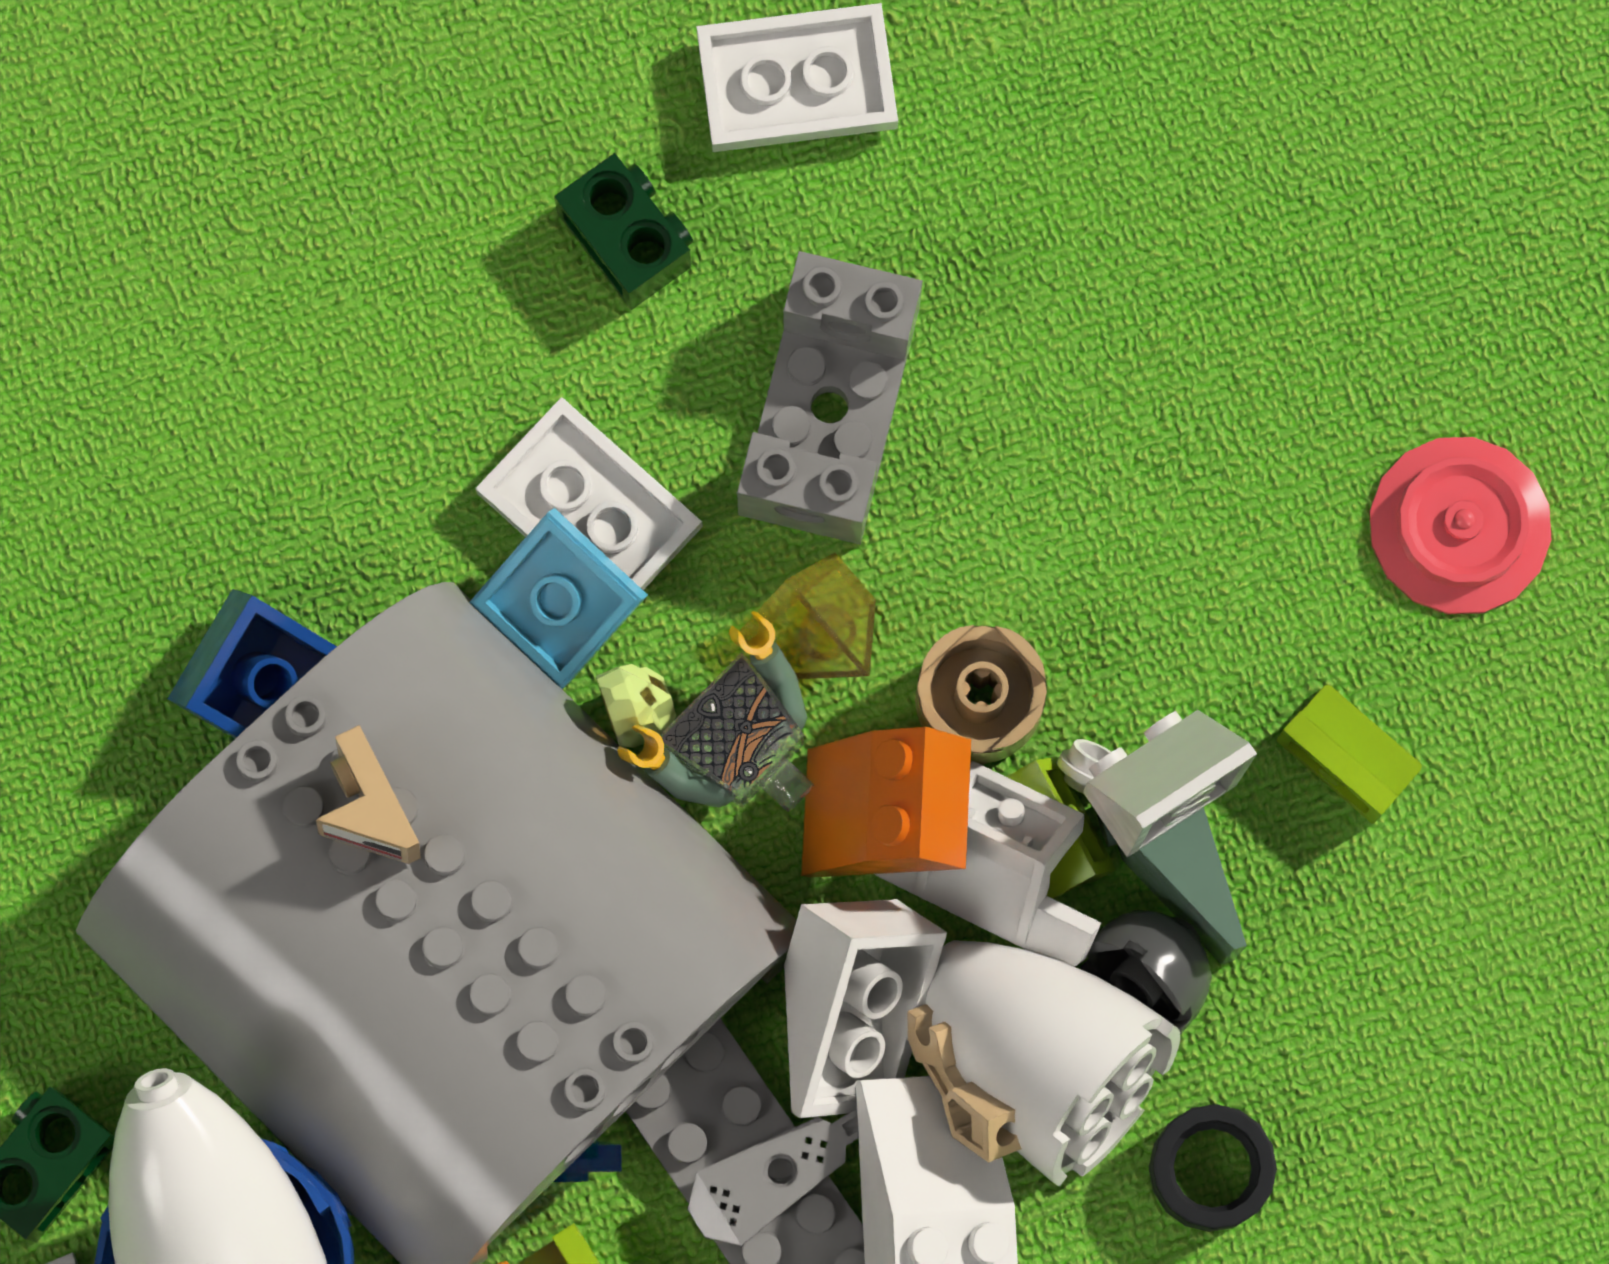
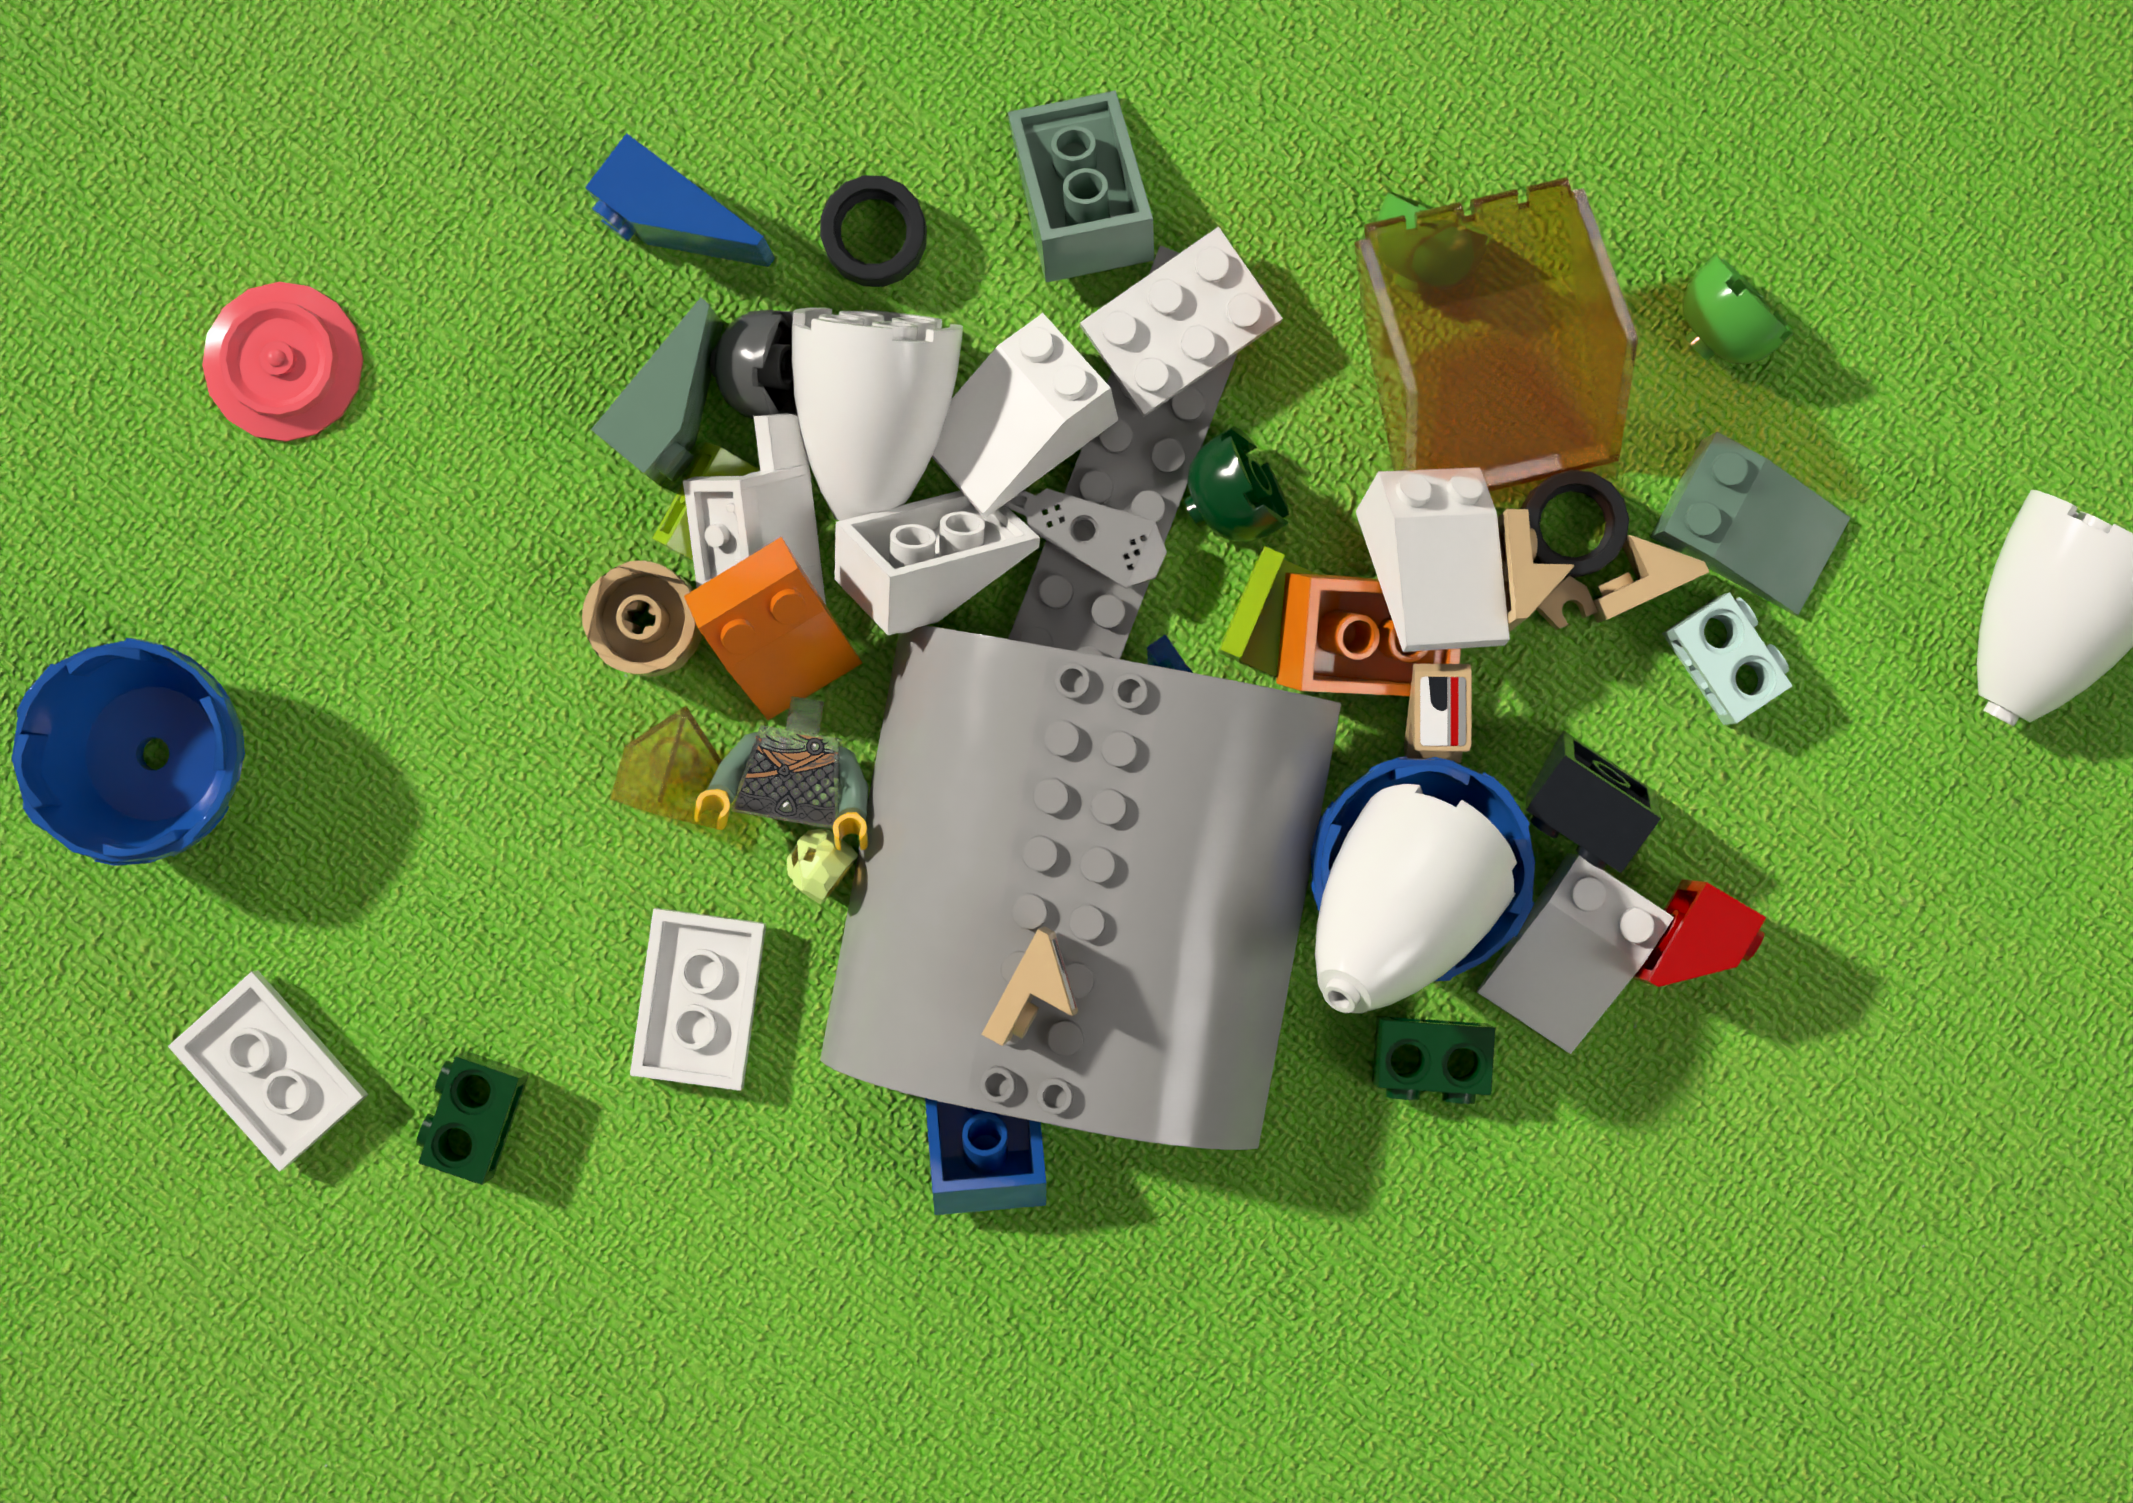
camera: 125 degrees left, 10 degrees up
medium azure plate [469,508,648,689] -> none
light grey plate [737,251,923,545] -> none
tan piece [907,1004,1022,1163] -> none
white plate [1057,739,1111,794] -> none
white slope [1083,710,1257,857] -> none
lime panel [1276,685,1422,824] -> none
none -> blue piece [12,638,245,866]
none -> blue slope [585,133,775,267]

